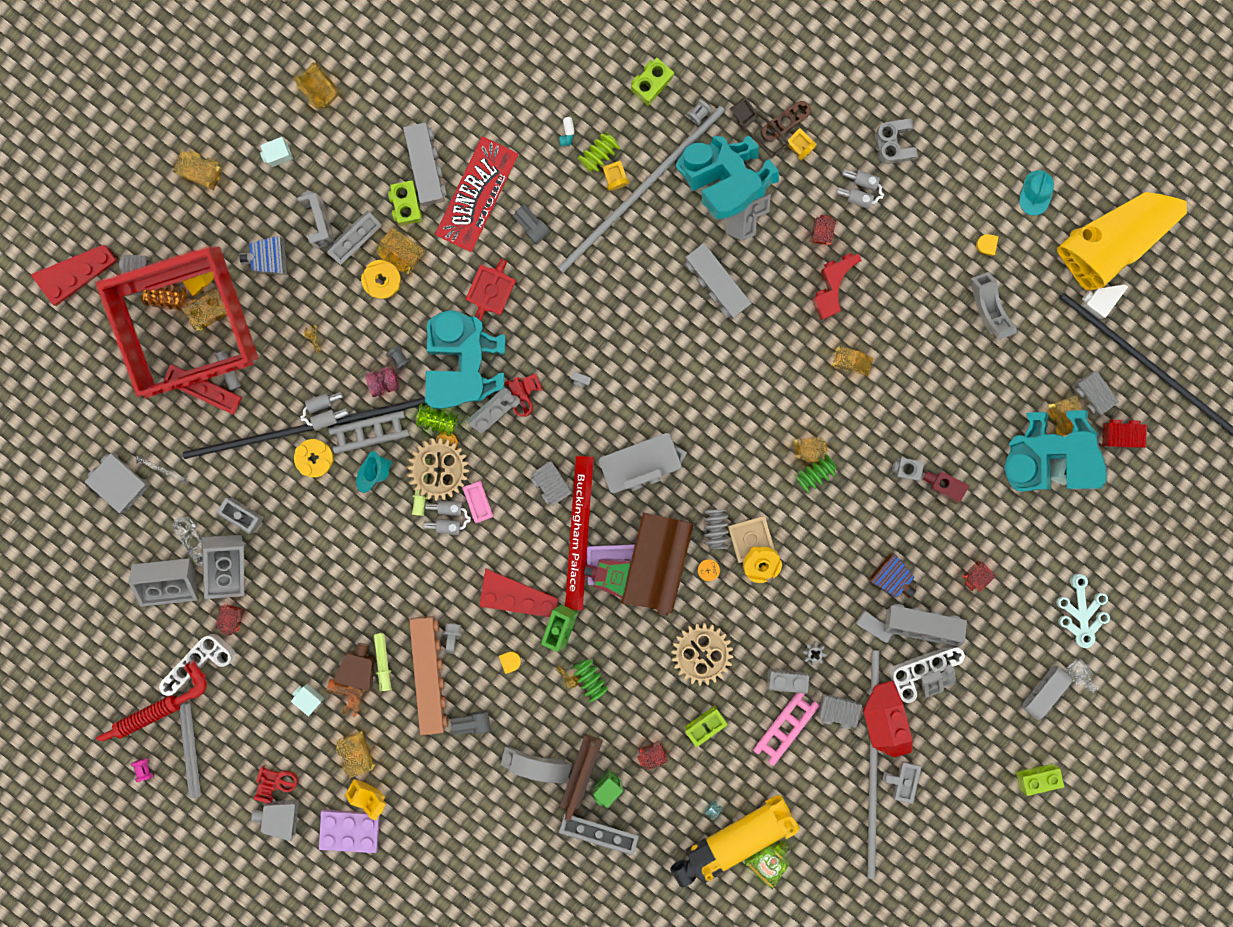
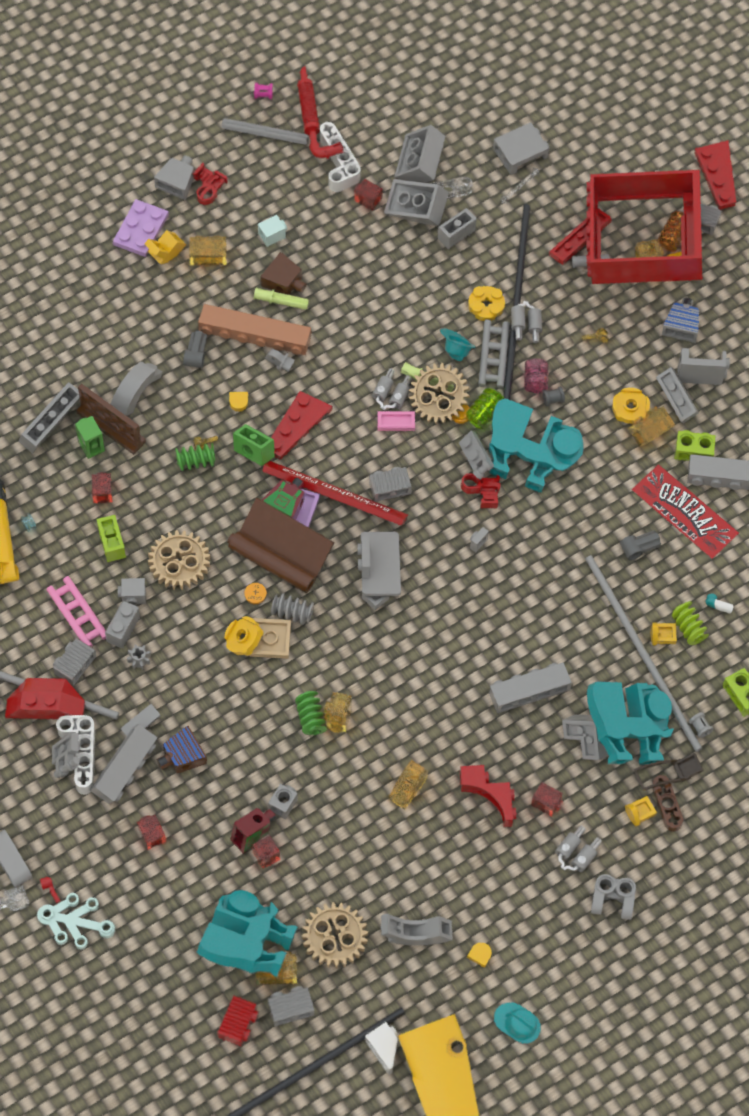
camera: 110 degrees right, 25 degrees down
clear orange bar [326,678,364,717] -> none
red plate [465,258,516,321] -> none
none -> red hand [40,877,61,903]
none -> light grey brick [118,578,146,605]
none -> clear red brick [252,835,280,869]
none -> tan gear [302,902,368,969]

